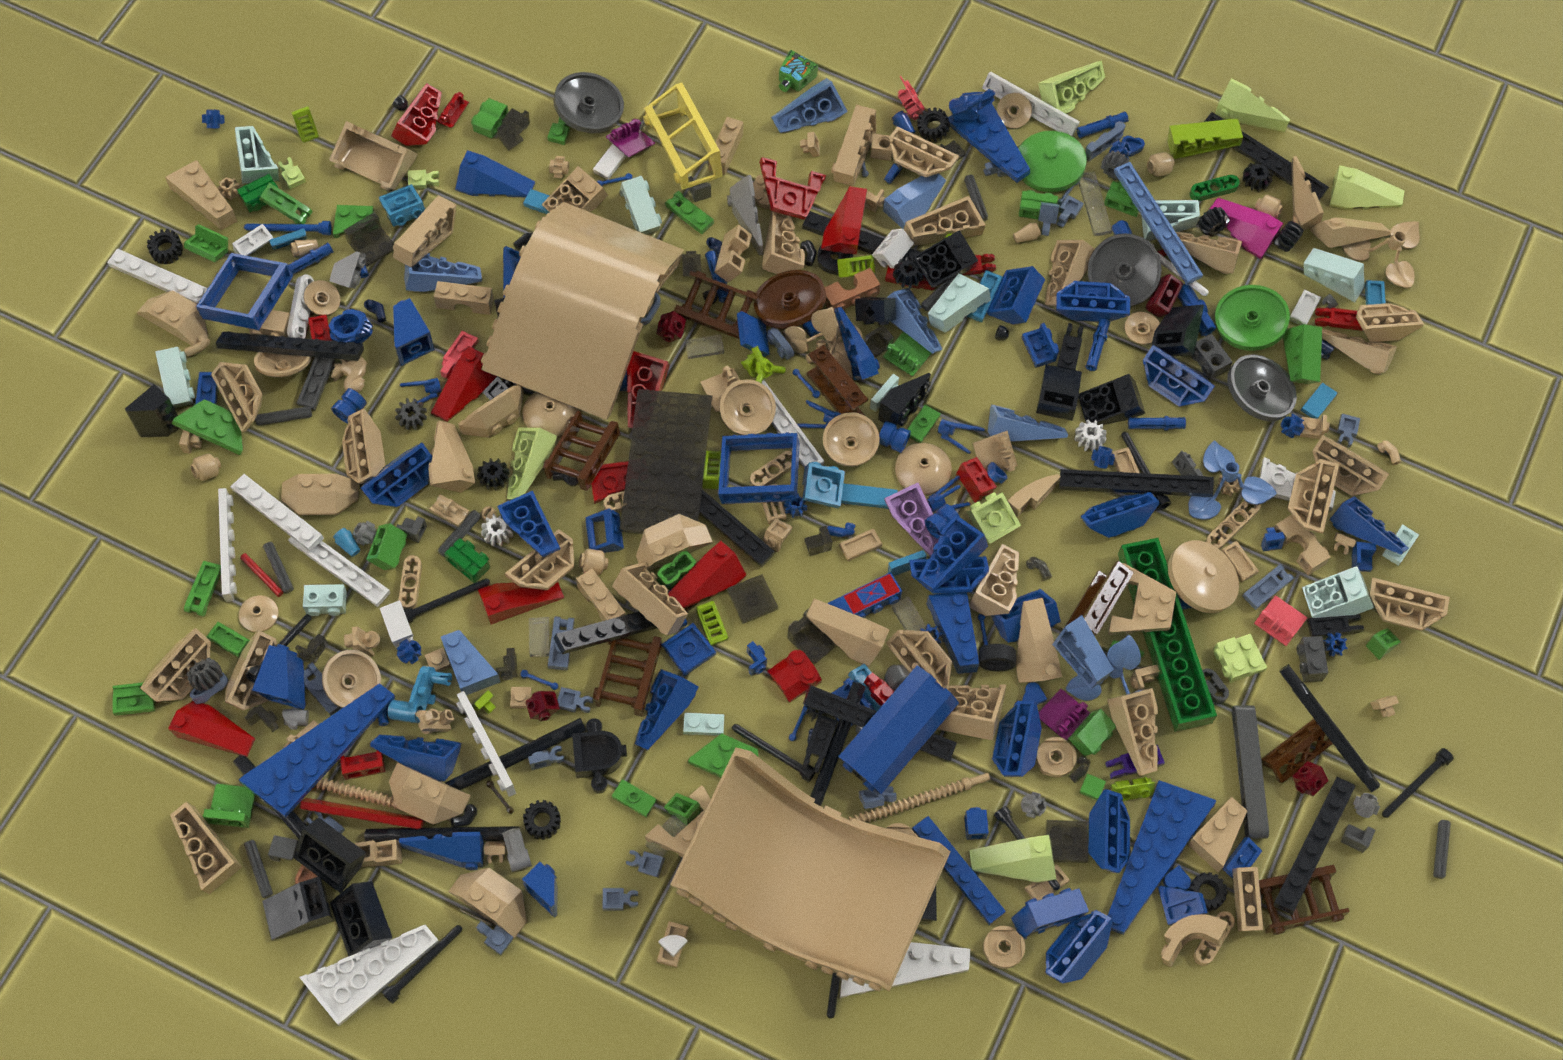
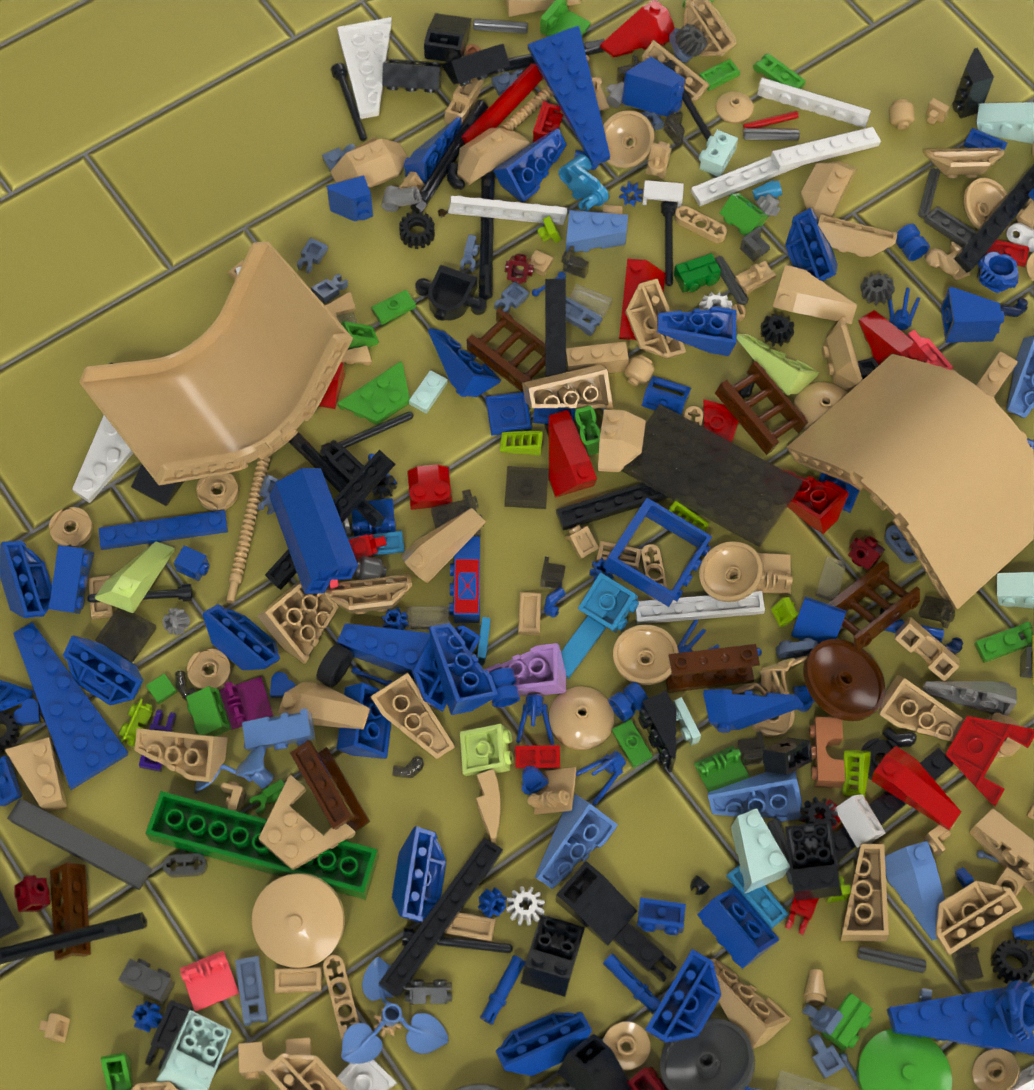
camera: 120 degrees right, 0 degrees up
bright green wing [172,399,243,455] -> none
dark grey panel [268,835,299,862] -> none
tan hips [415,709,454,734] -> none
blue bracket [747,641,767,676] -> none
lime piece [751,346,786,383] -> none
yellowish green plate [1214,634,1267,683] -> none
blue tile [1261,527,1285,552] -> none

